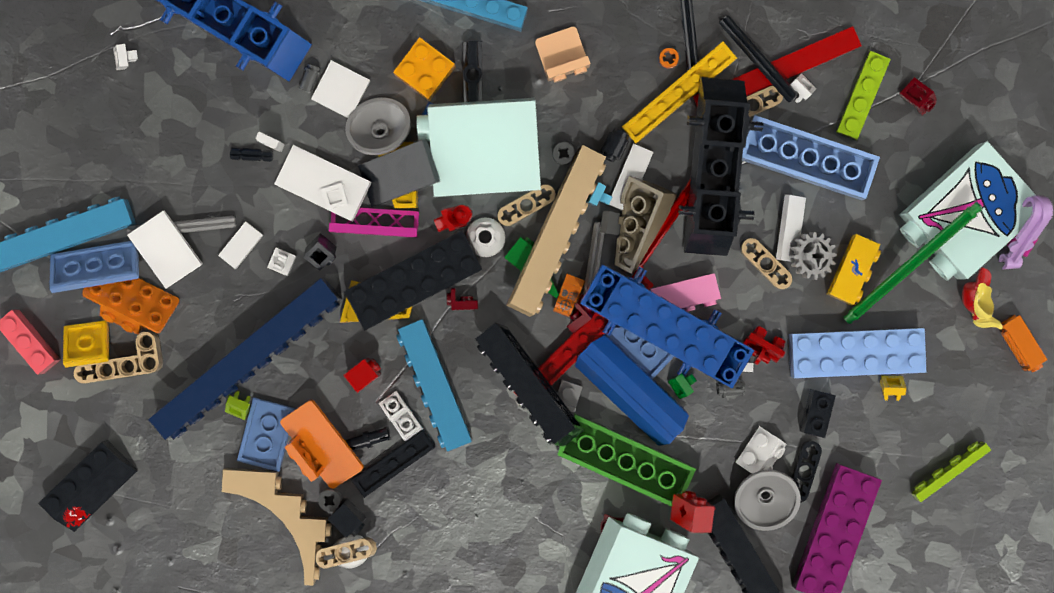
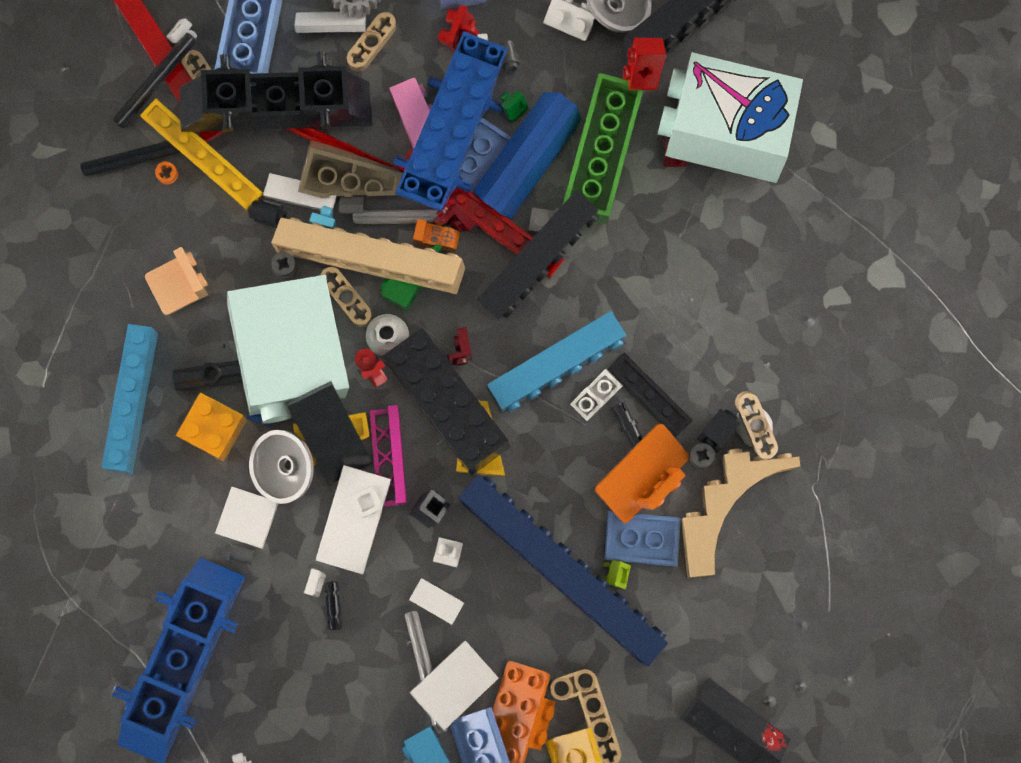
camera: 100 degrees left, 10 degrees down
red brick [343,358,382,393] -> none

